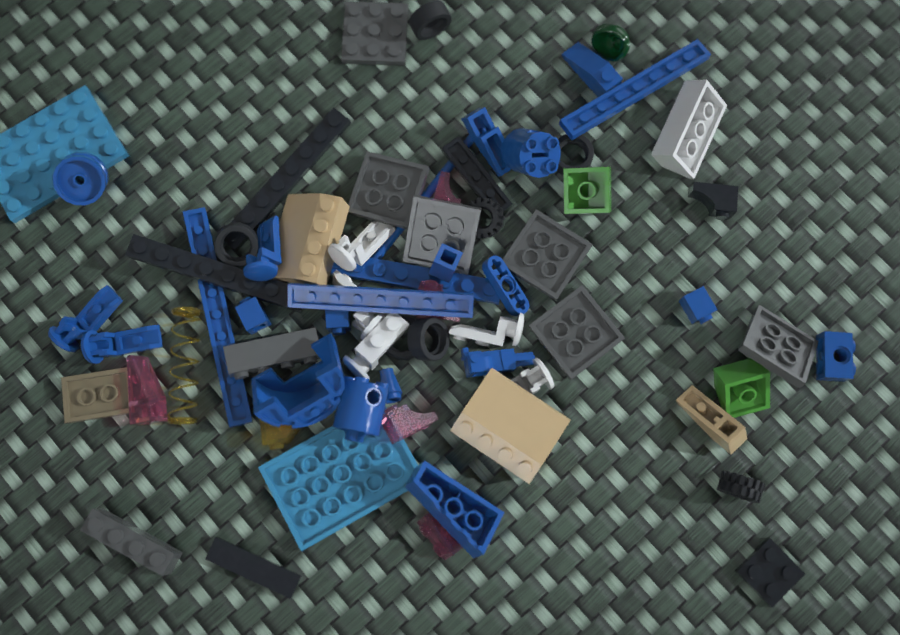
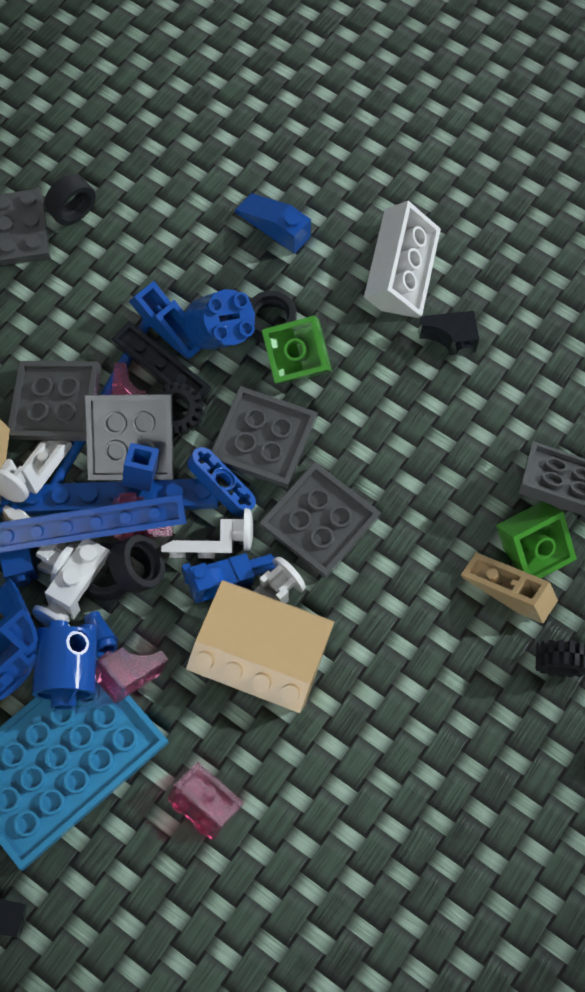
camera: 15 degrees left, 10 degrees down
blue wedge [405,461,505,558] -> none
blue plate [559,39,711,140] -> none
dark green hair [591,24,630,62] -> none
blue brick [679,286,717,324] -> none

